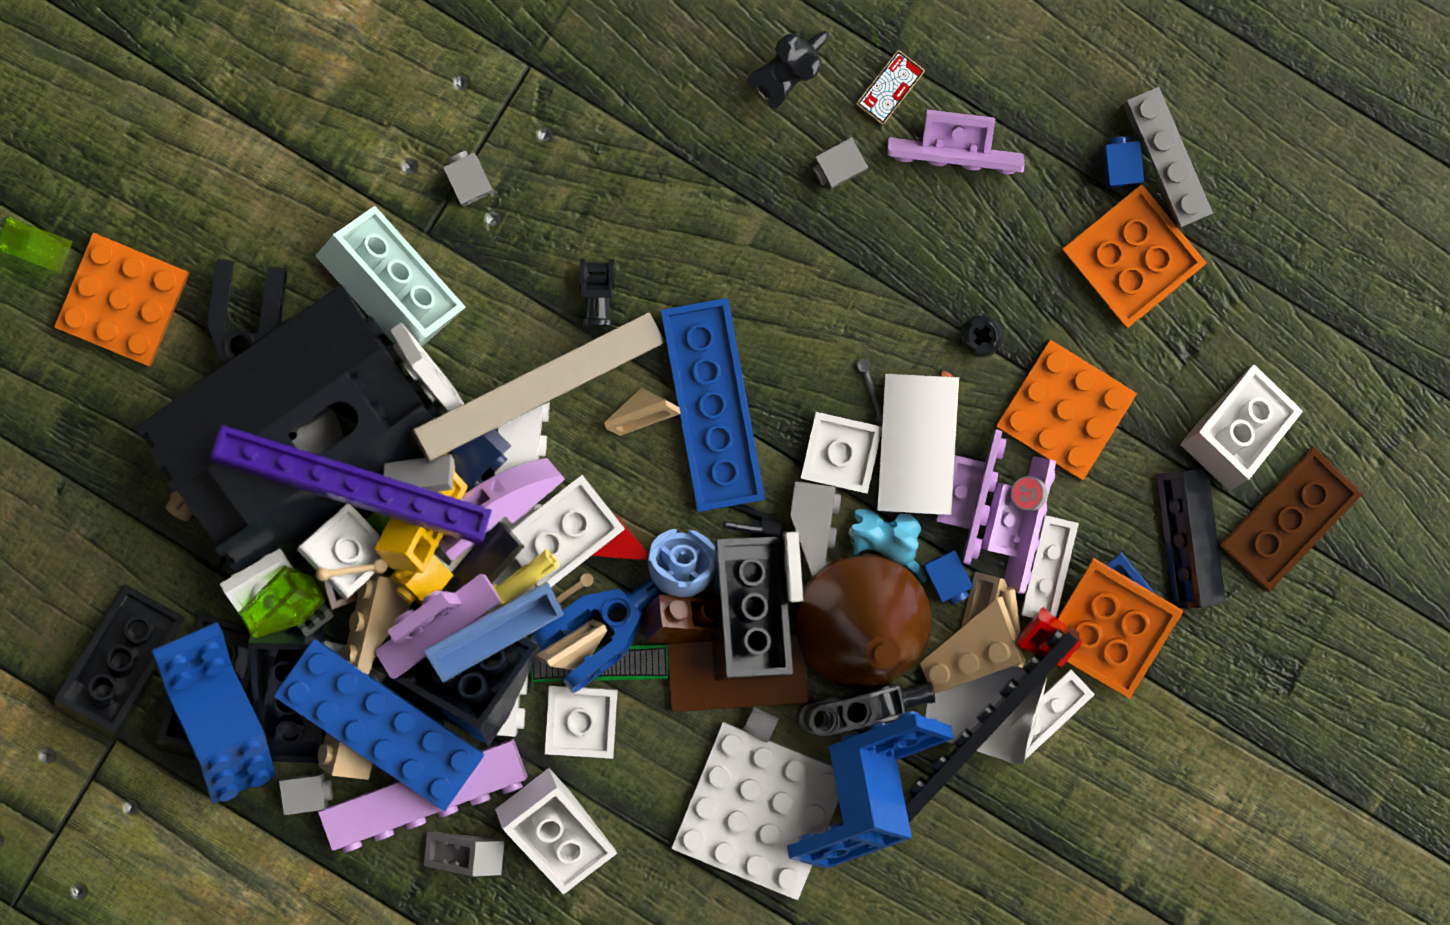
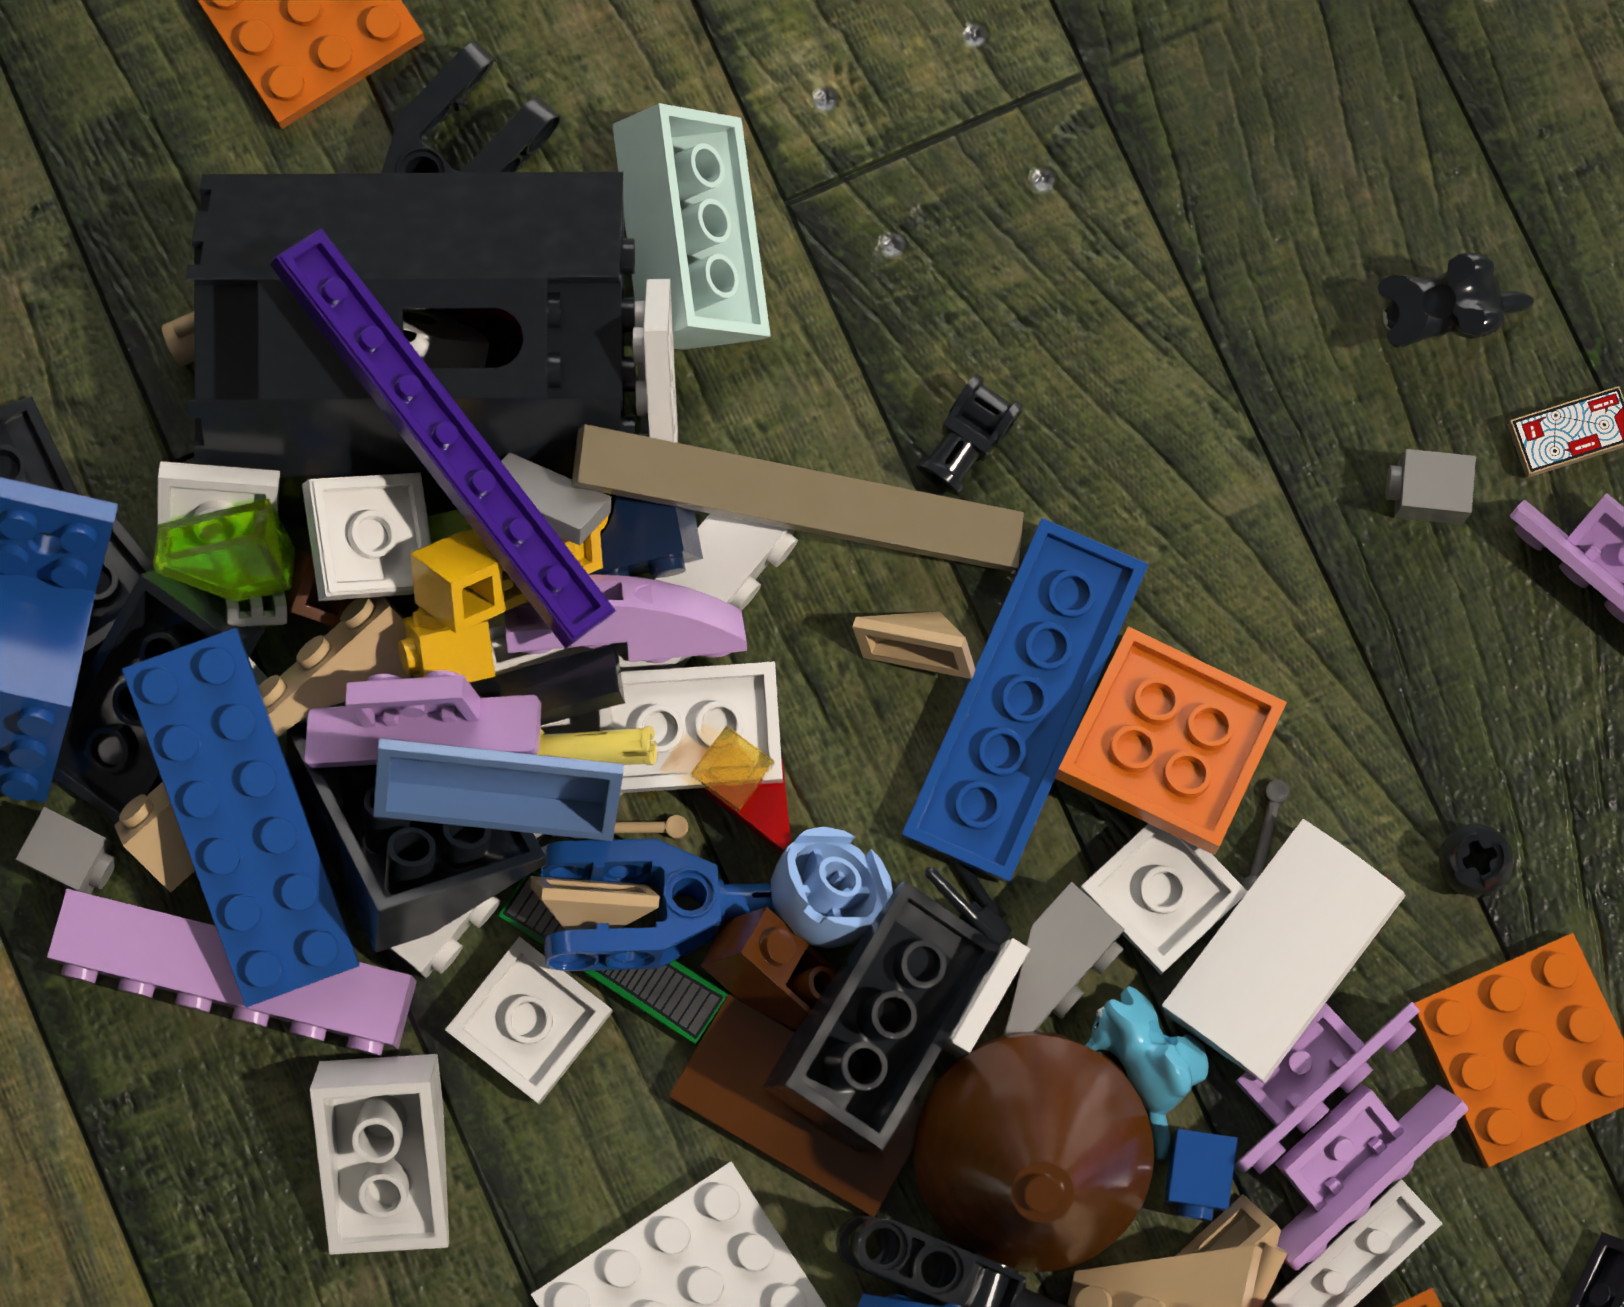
camera: 35 degrees right, 10 degrees down
tan hinge [316,559,387,581] -> none
light grey arch [424,832,504,876] -> none
light grey brick [443,151,494,207] -> none
light grey hose [743,707,779,743] -> none
tile [1011,476,1048,511] -> none
none -> clear yellow plate [691,725,775,811]
none -> orange plate [1054,626,1287,855]

